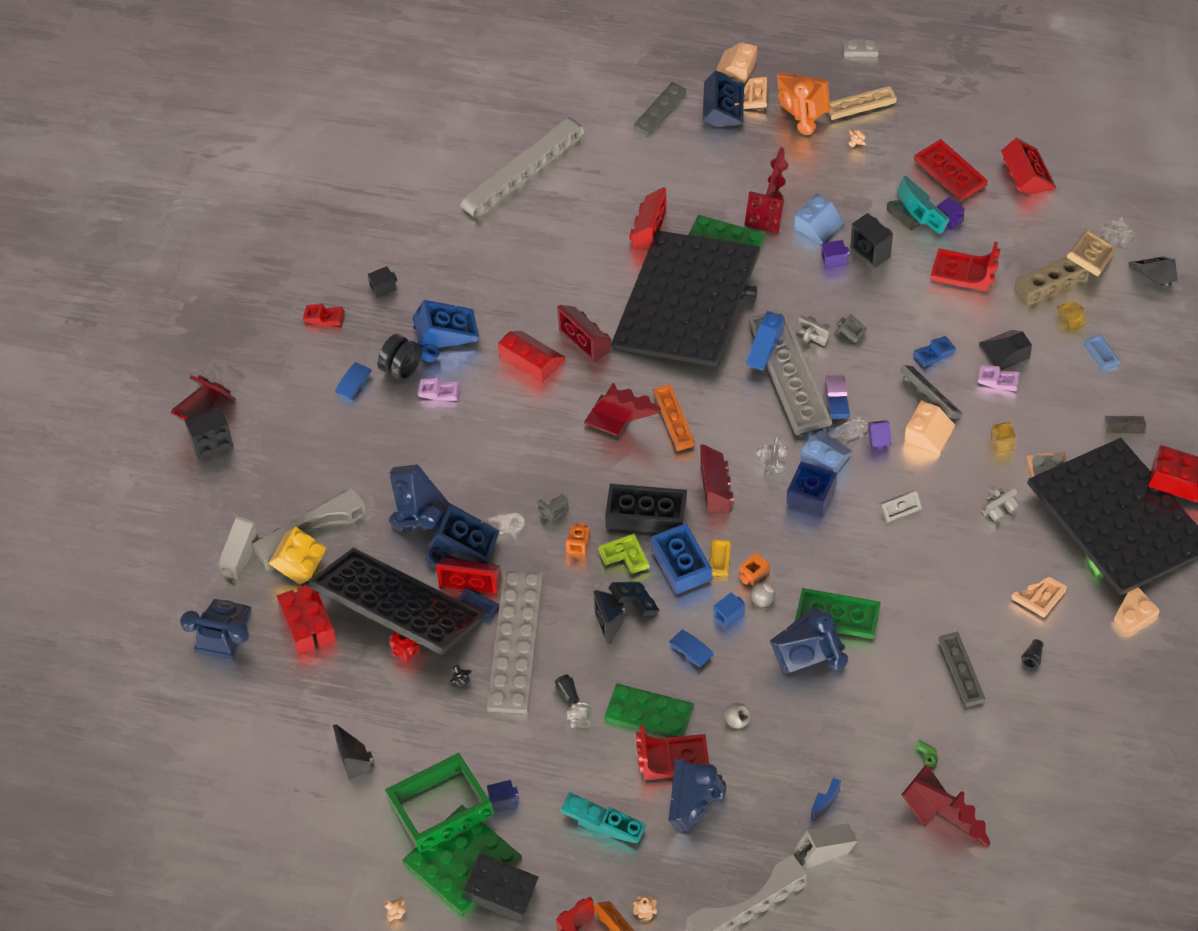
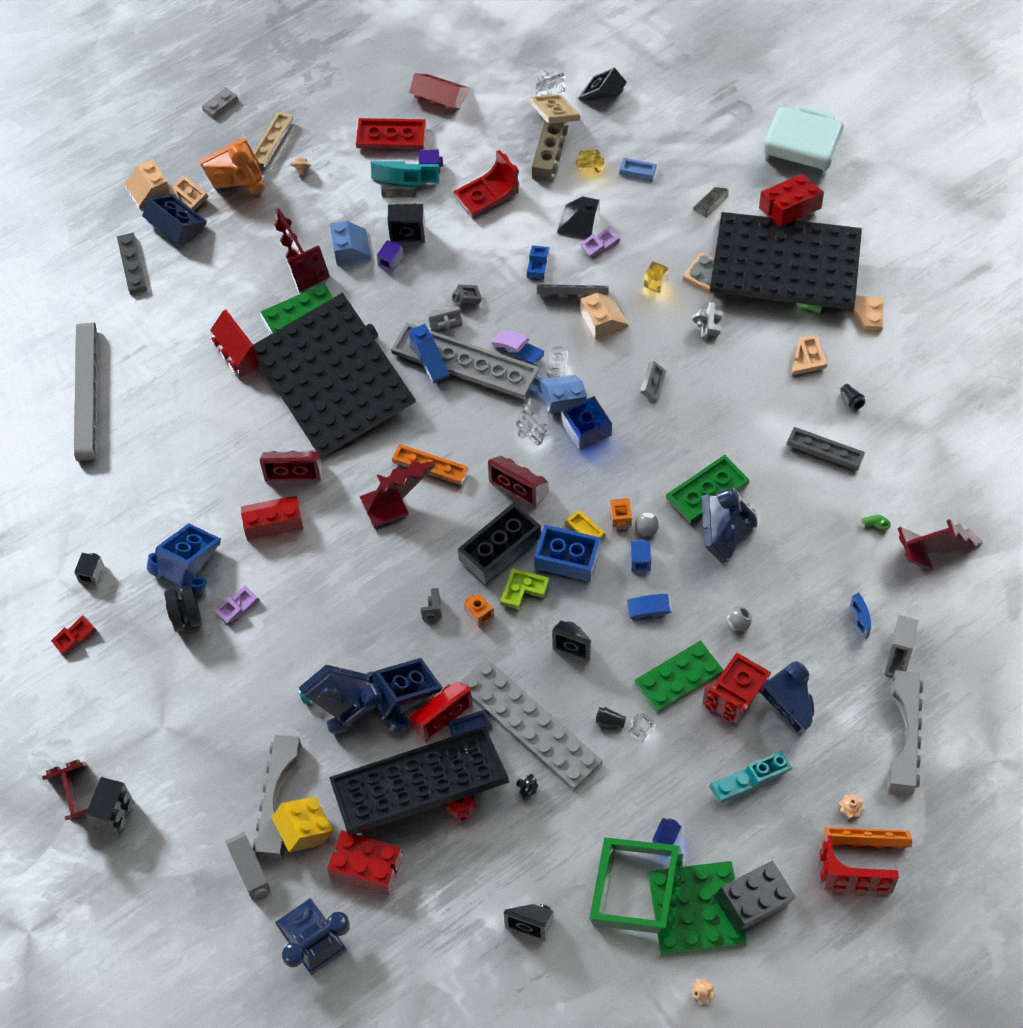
camera: 50 degrees left, 5 degrees up
blue slope [335,362,372,400] -> none
clear plate [486,512,525,535] -> none
black plate [608,582,660,616] -> none
dark purple brick [867,420,892,450] -> none

